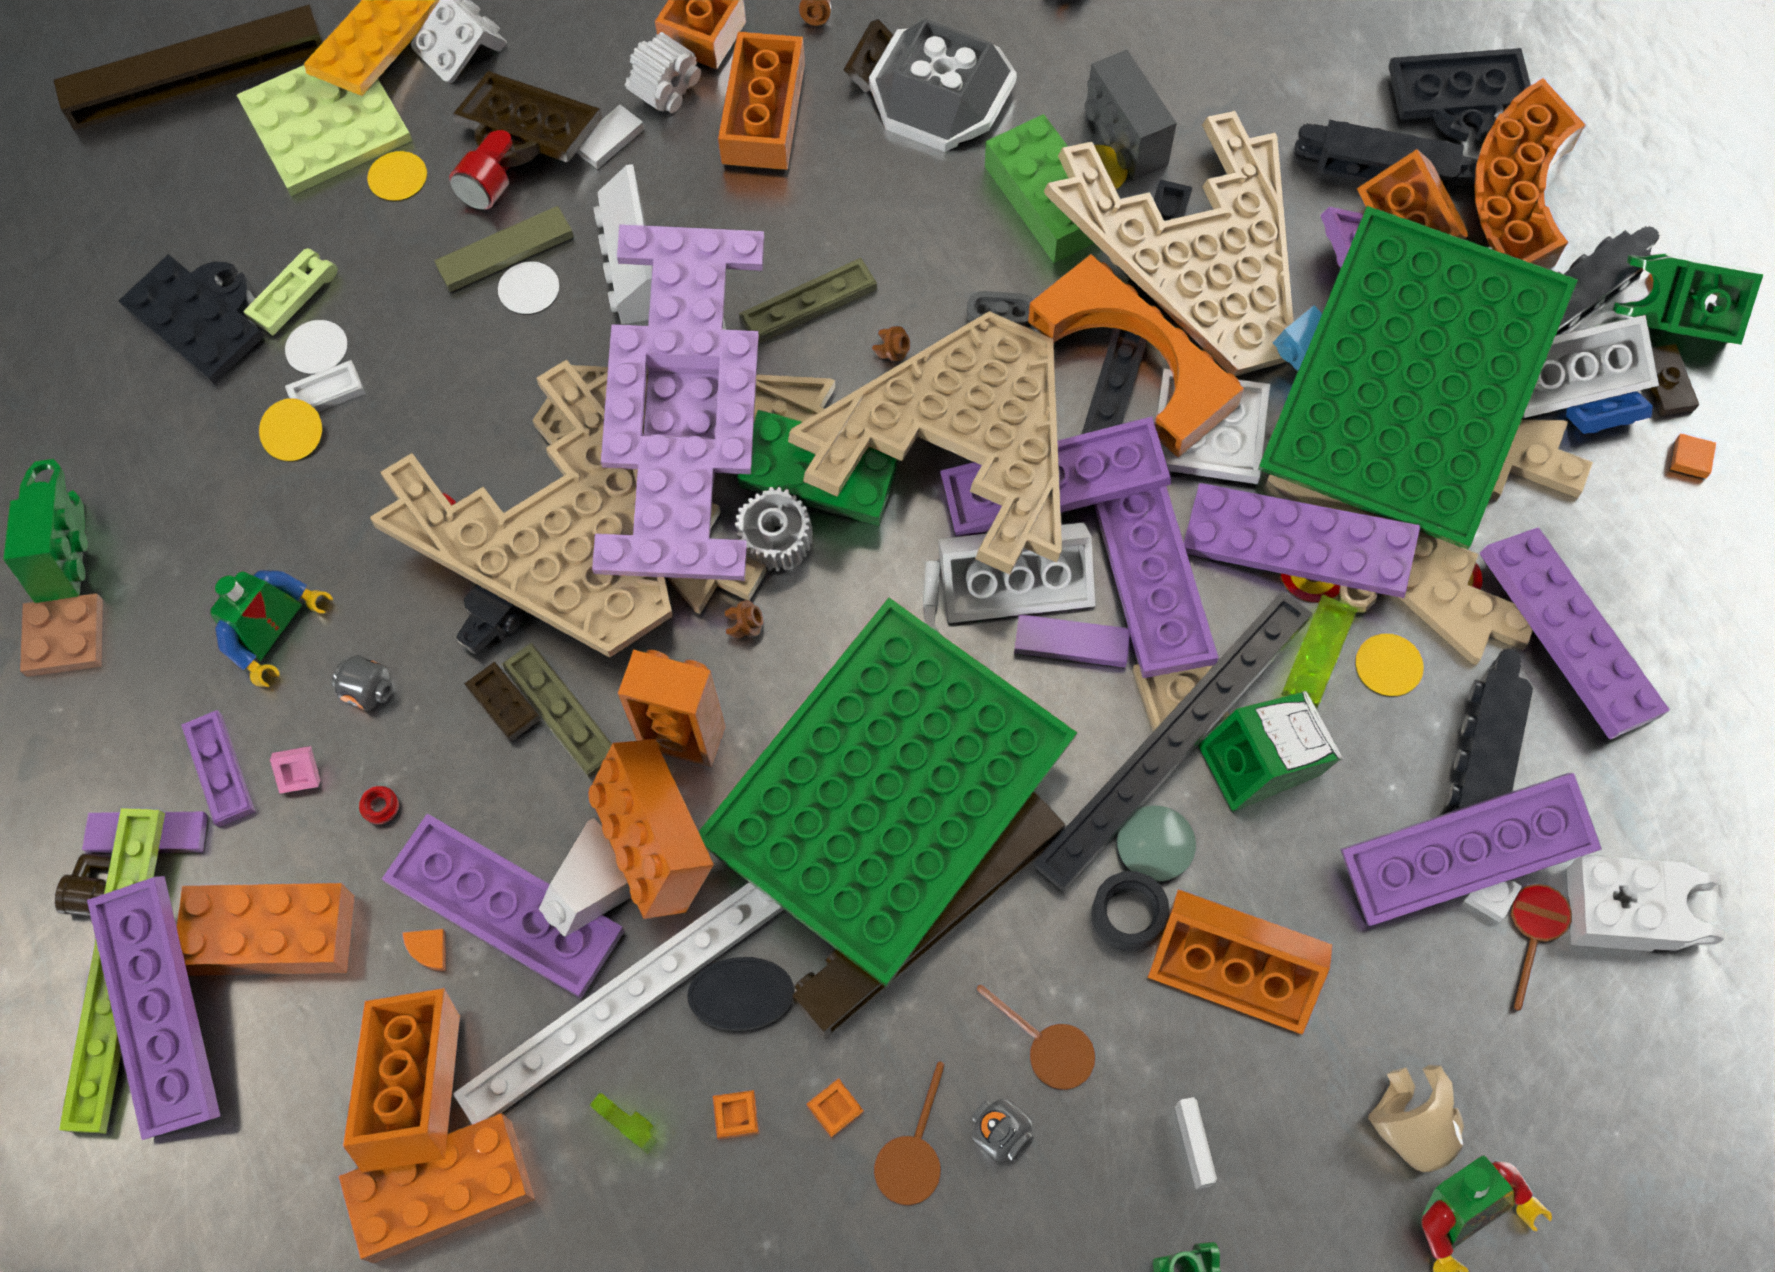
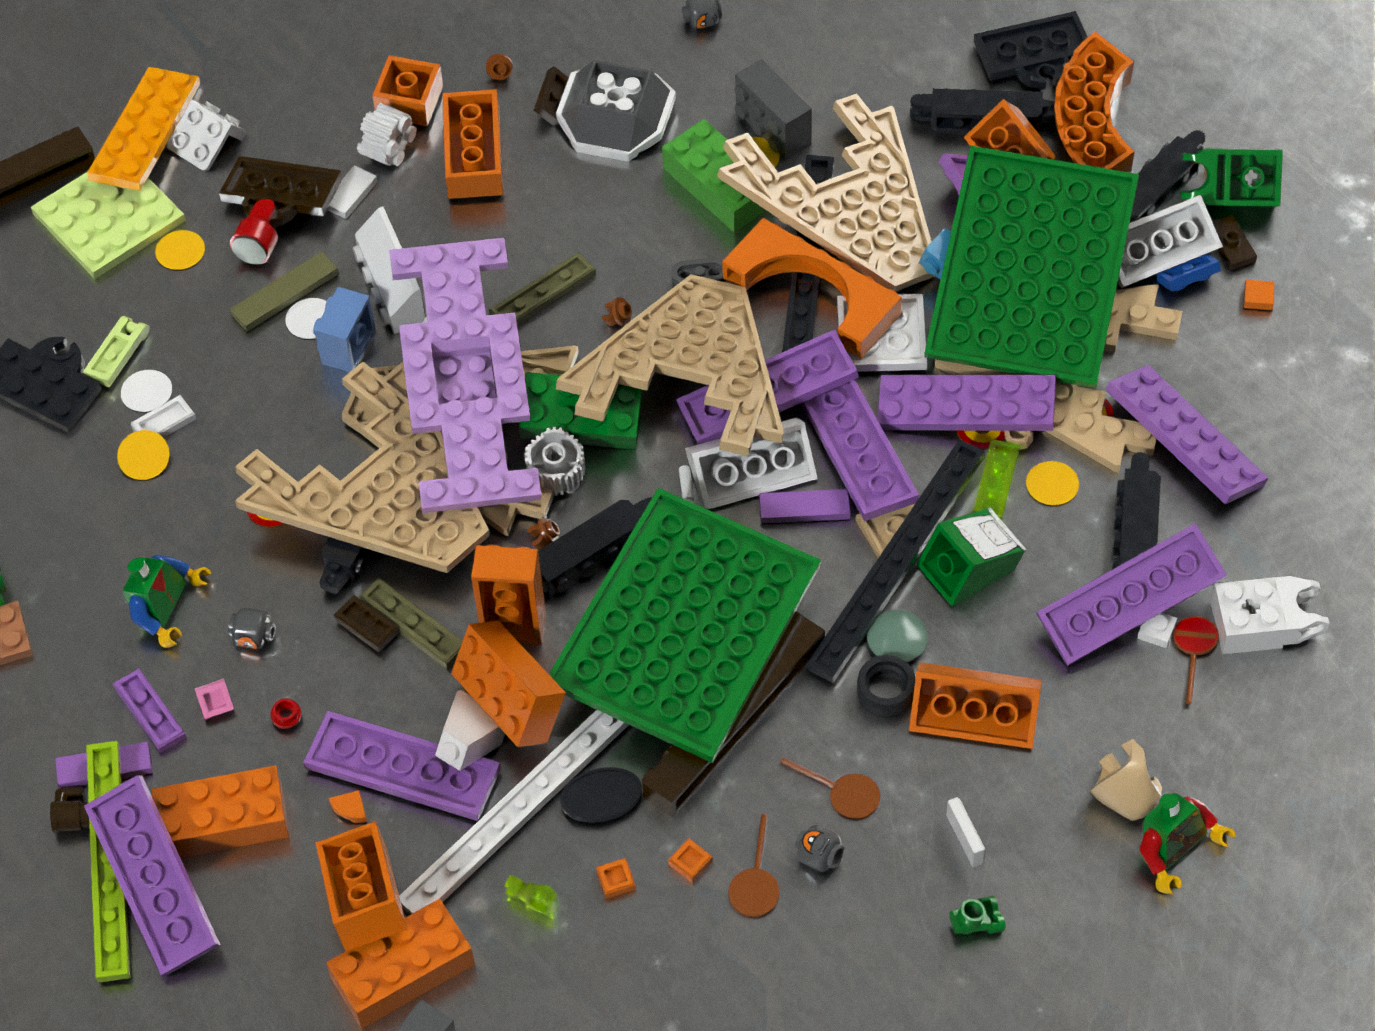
camera: 10 degrees left, 10 degrees down
none -> medium blue brick [313,287,376,372]
none -> black hinge [538,497,652,597]

